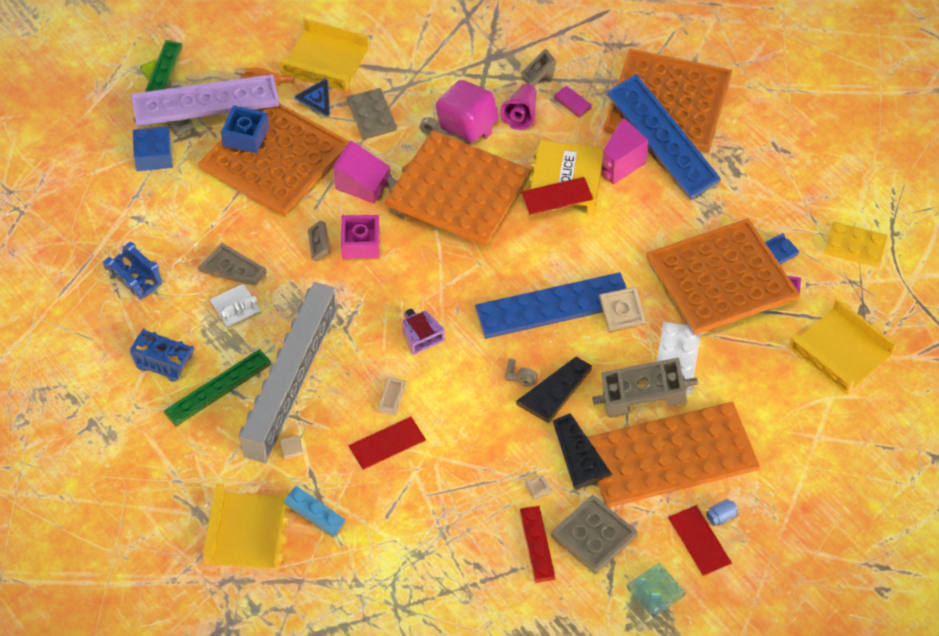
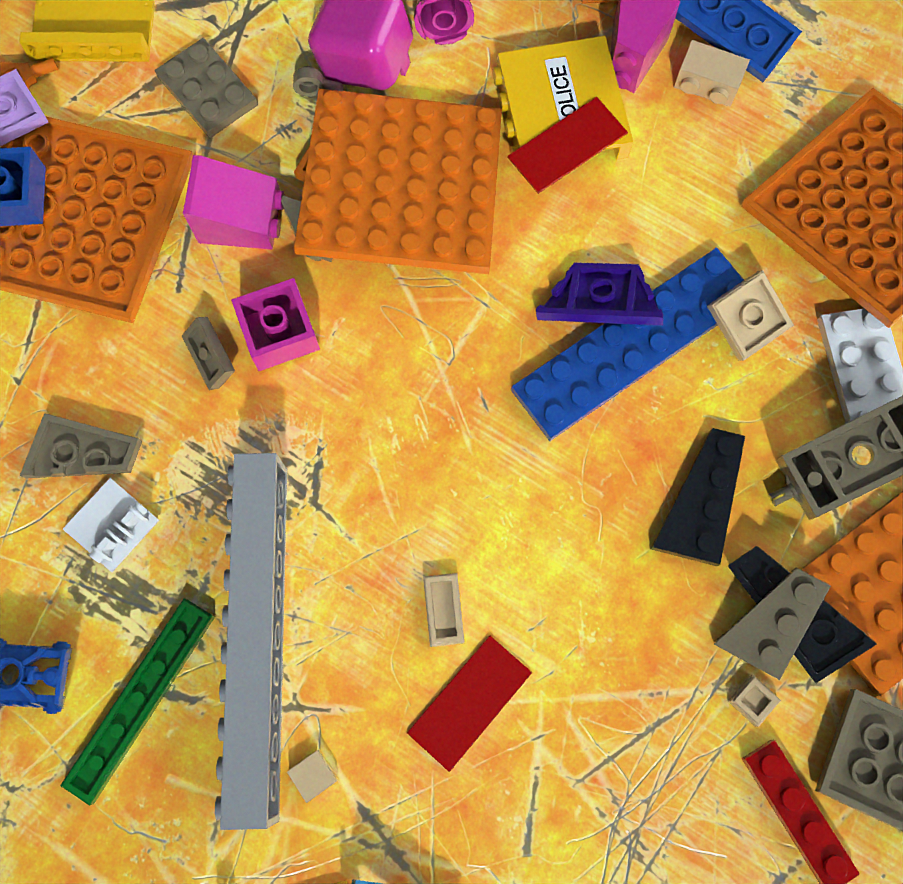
camera: 20 degrees left, 20 degrees up
black piece [294,79,330,117] -> none
medium lavender torso [402,308,445,355] -> none
dark tan plate [505,359,537,386] -> none
none -> dark purple wing [536,262,664,326]
none -> tan brick [674,40,750,107]
none -> dark tan wing [714,567,831,680]

